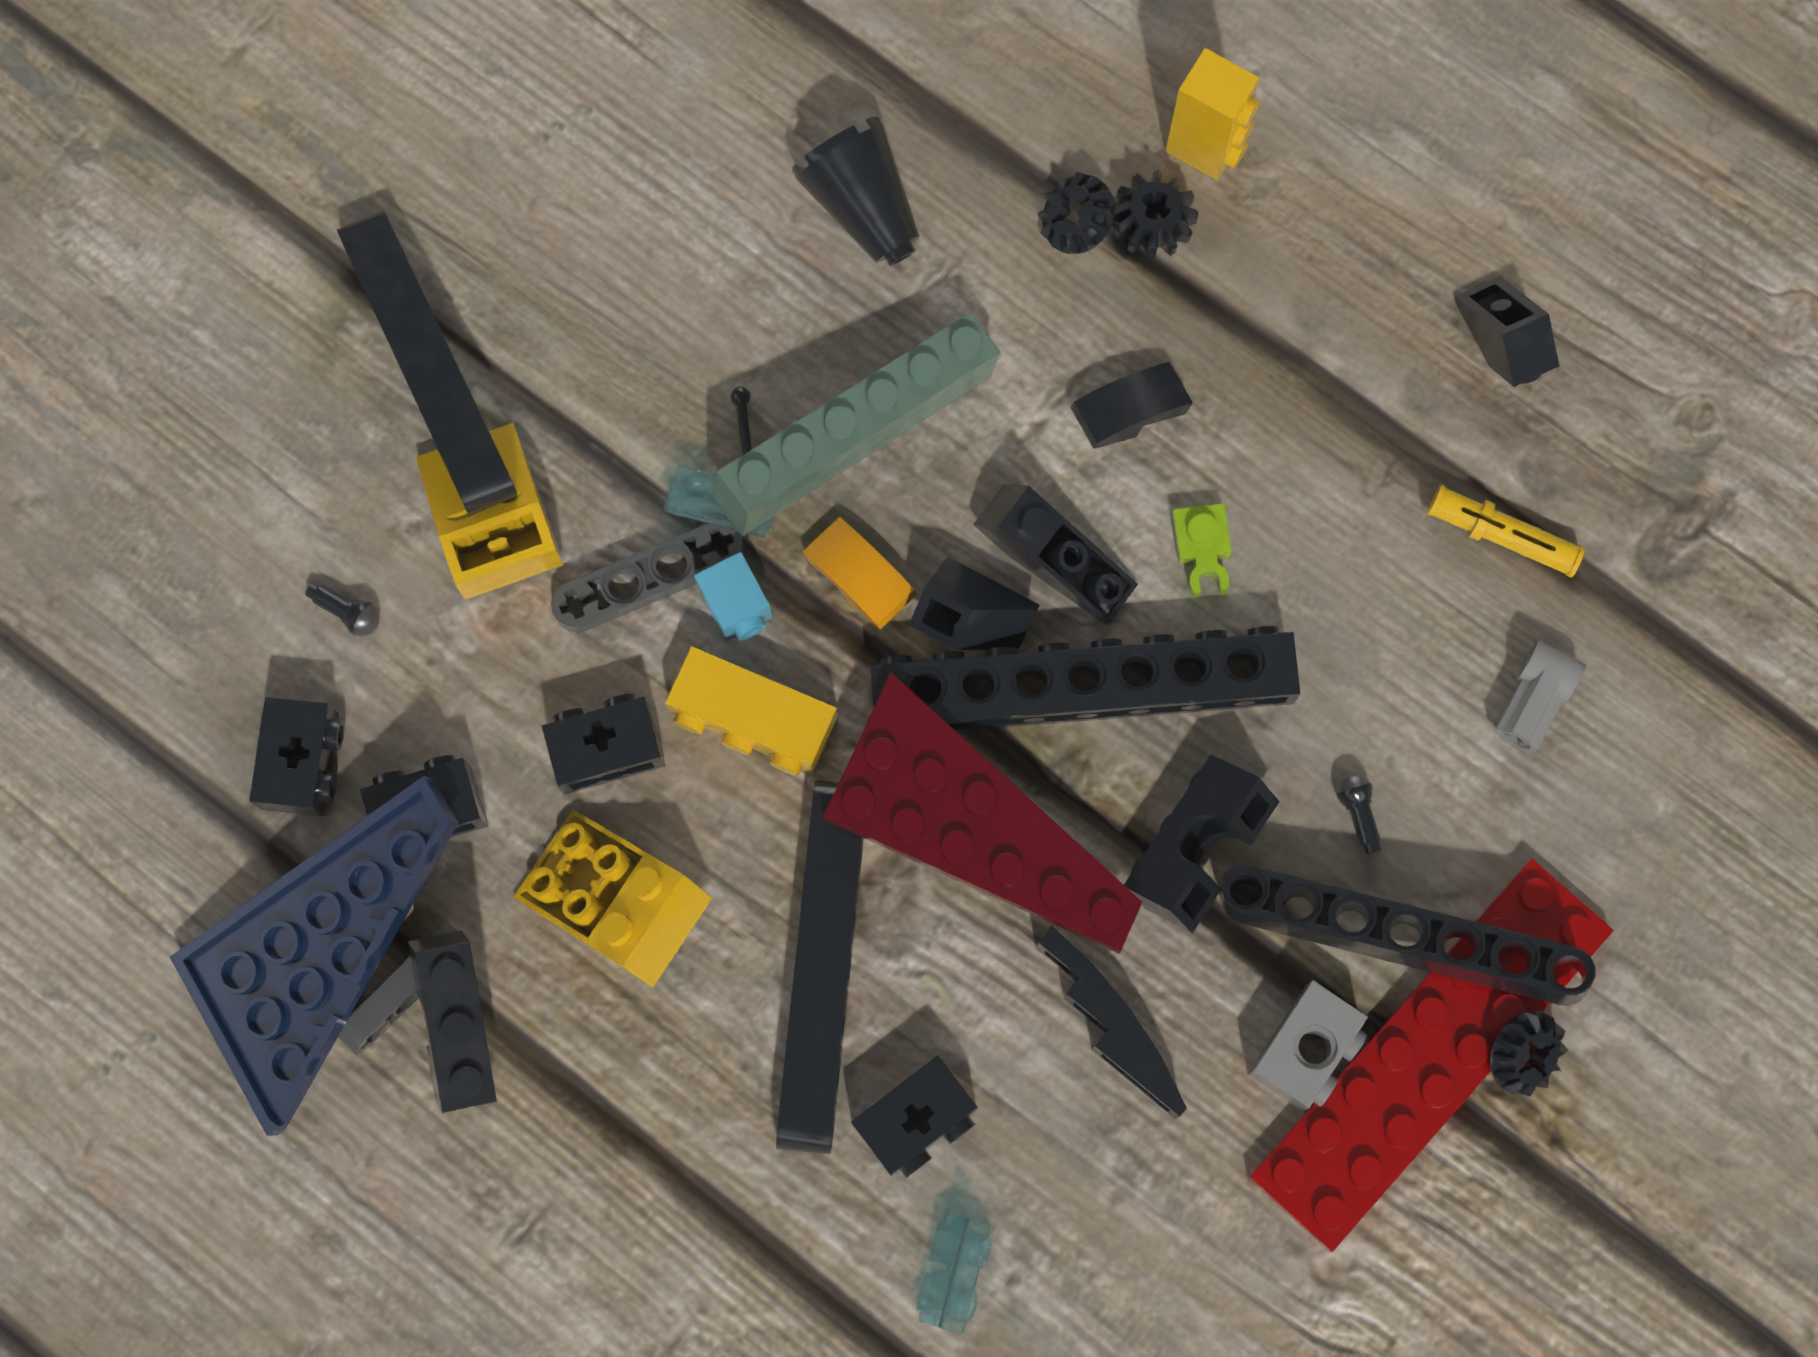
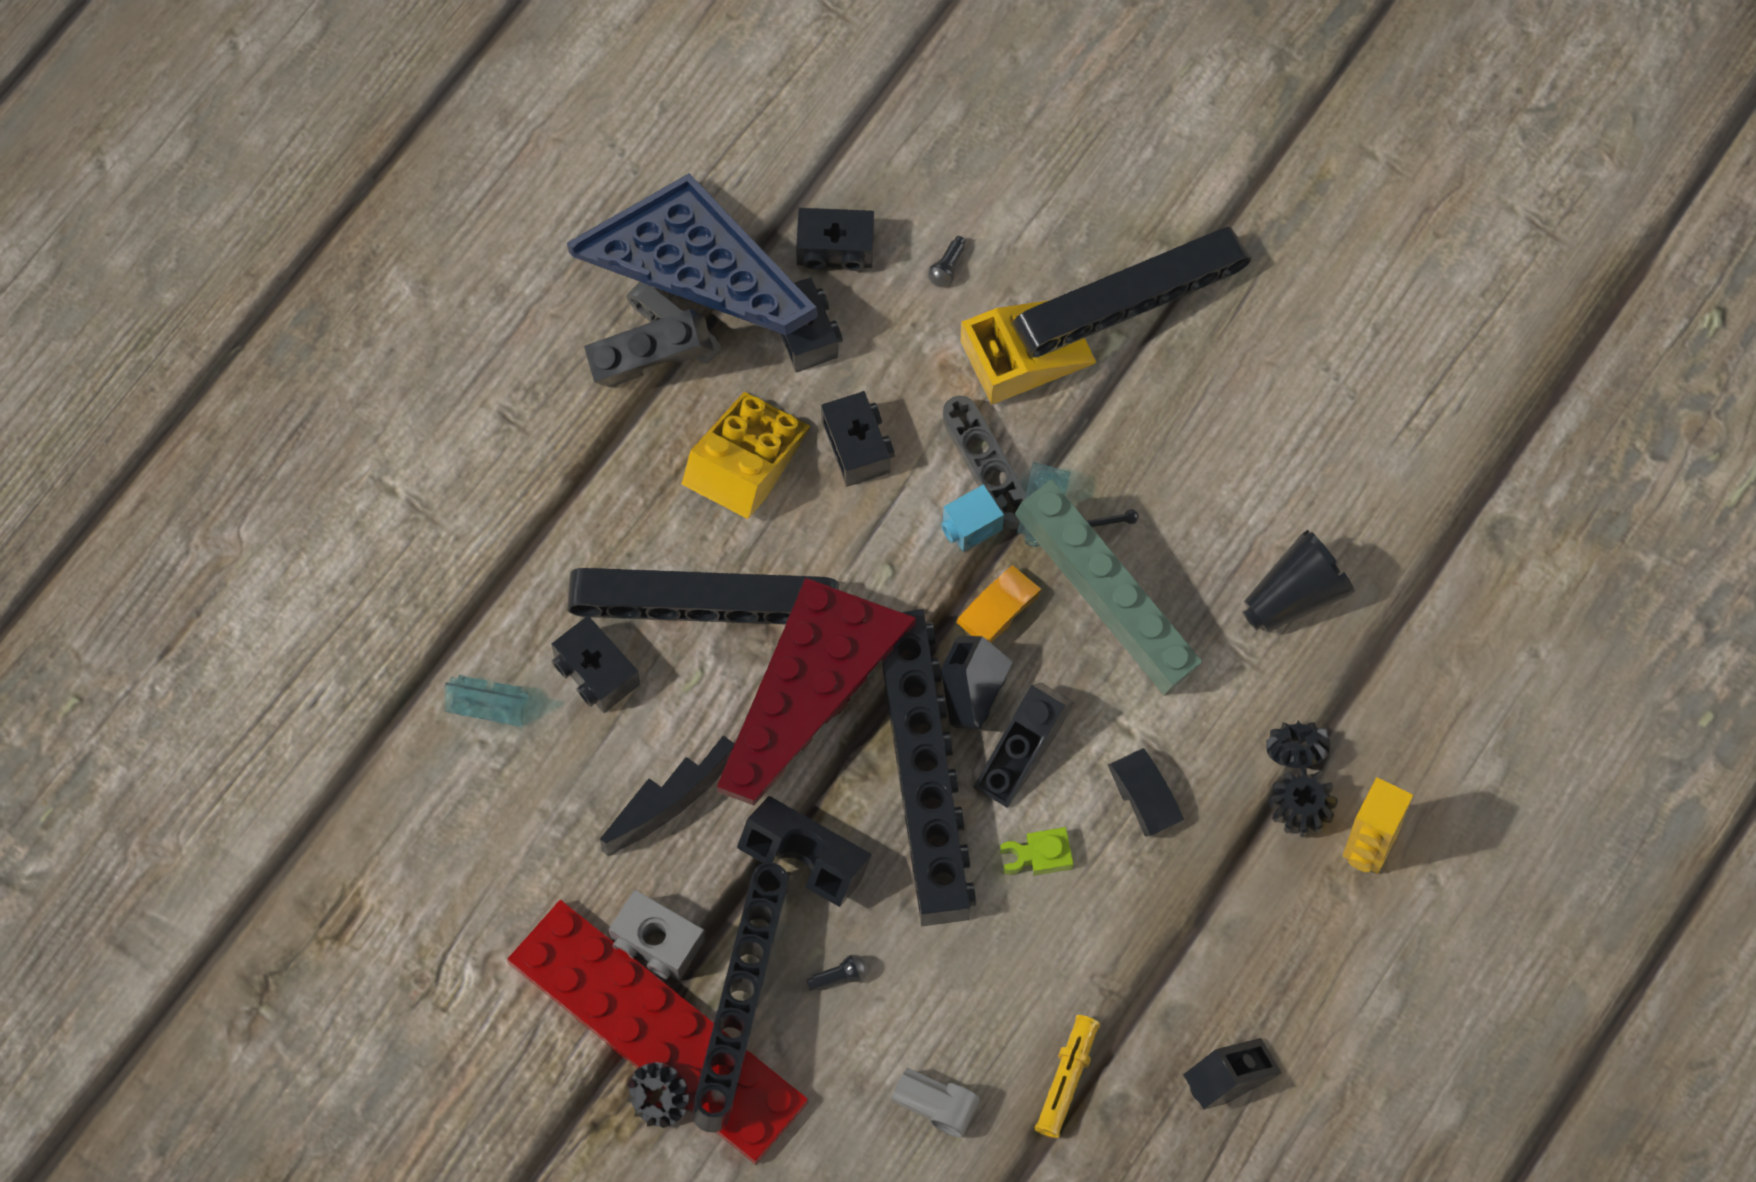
camera: 85 degrees right, 10 degrees down
yellow brick [665,646,839,776] -> none

